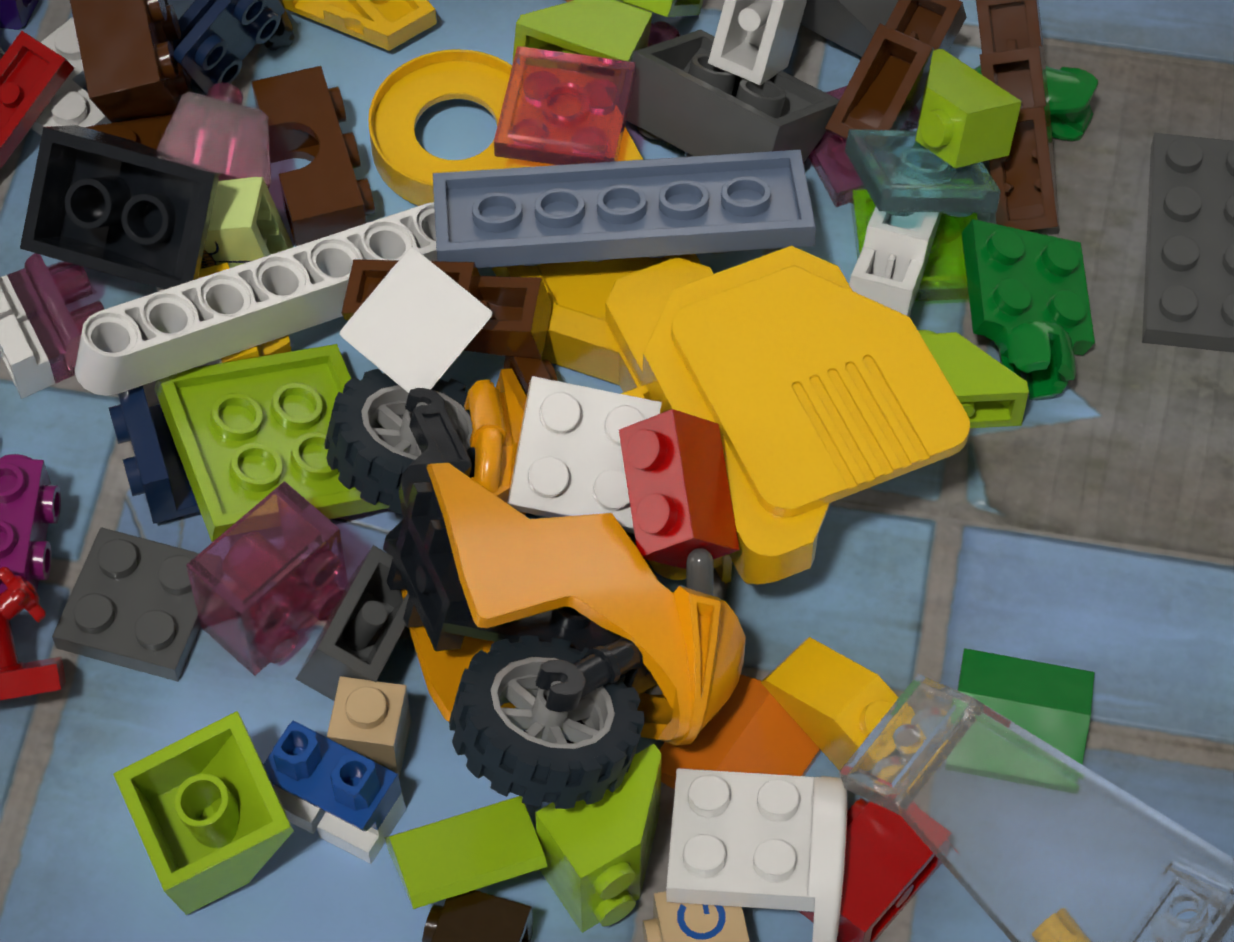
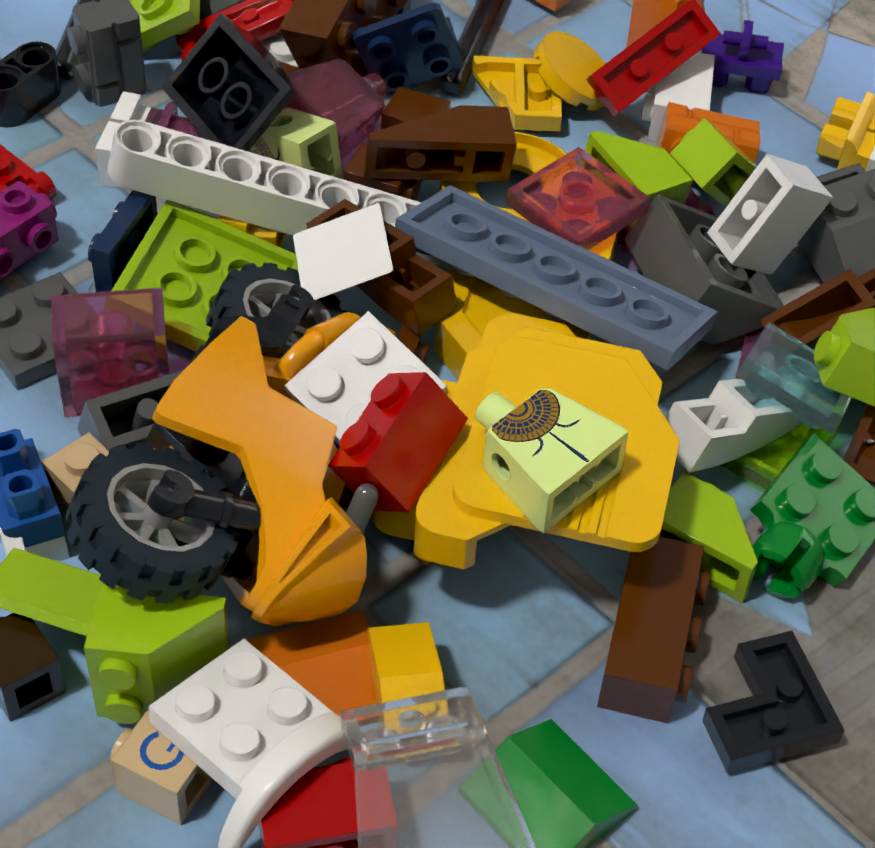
camera: 35 degrees right, 10 degrees down
none -> reddish brown slope [363,105,517,182]
none -> yellowish green torso [475,388,629,534]
none -> reddish brown brick [597,537,711,724]
none -> black plate [702,630,845,773]

